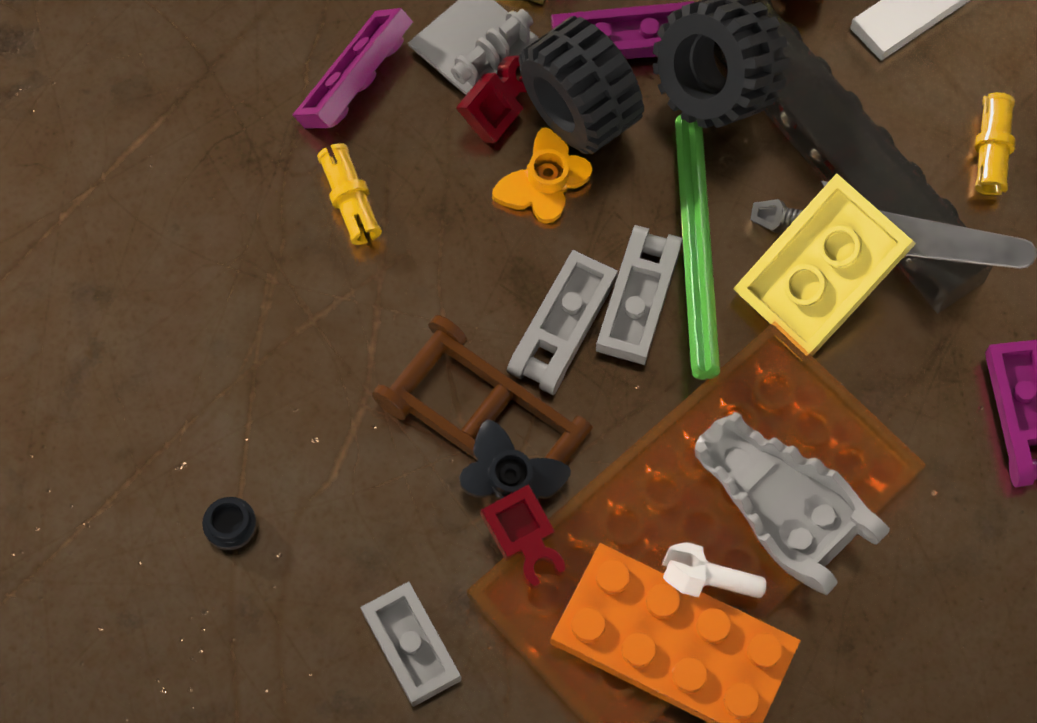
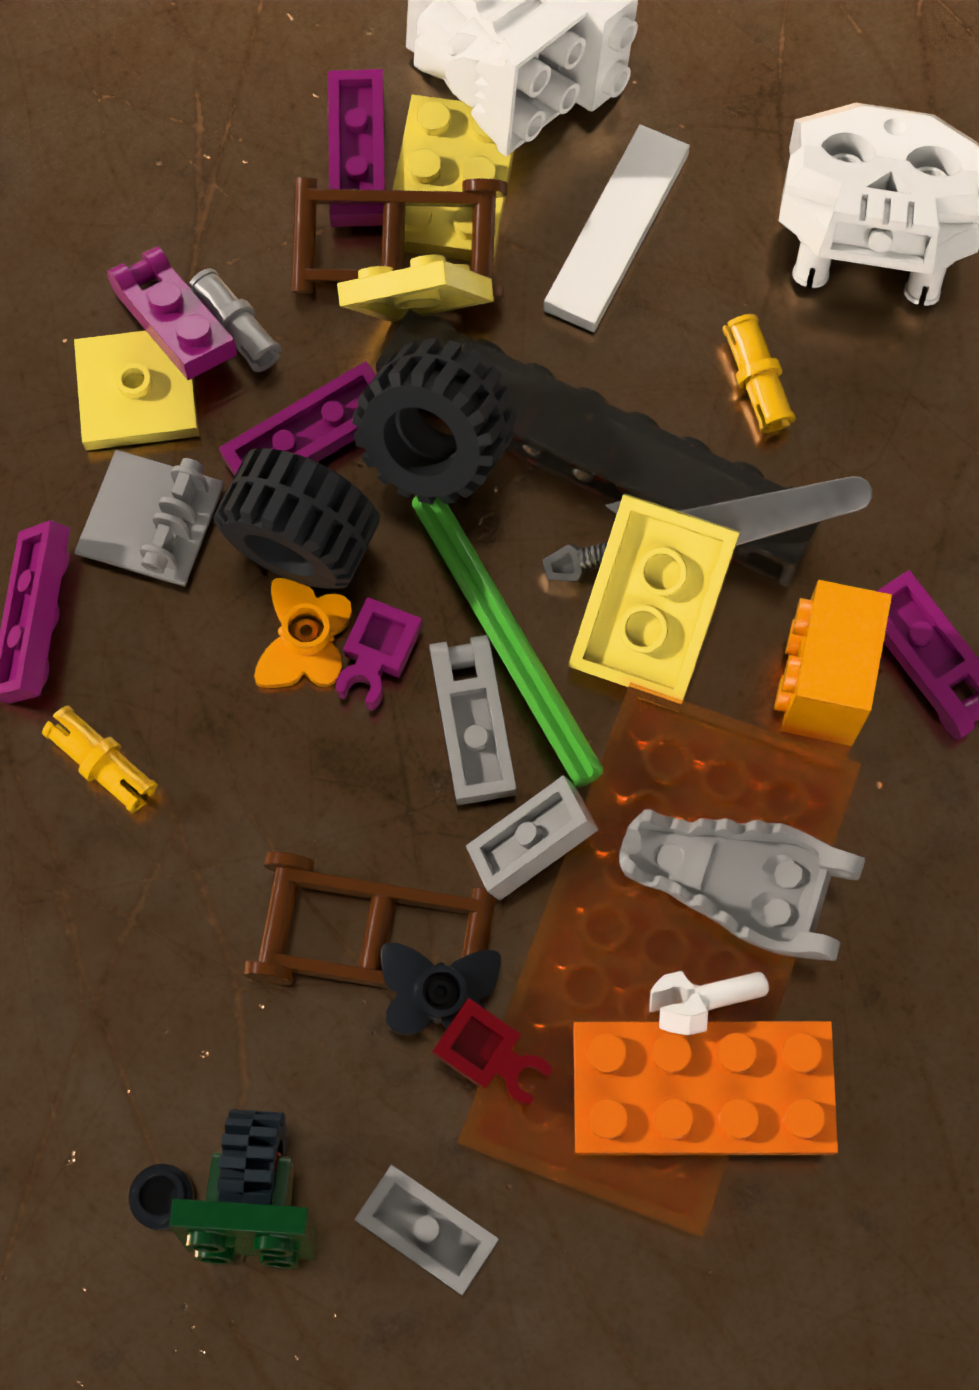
camera: 25 degrees left, 5 degrees up
dark red plate [456,55,527,143] -> none
light grey plate [507,250,618,395] -> none
none -> dark green plate [169,1109,318,1269]
none -> magenta plate [336,597,423,711]
none -> light grey plate [466,775,599,901]
none -> light orange brick [774,580,892,746]

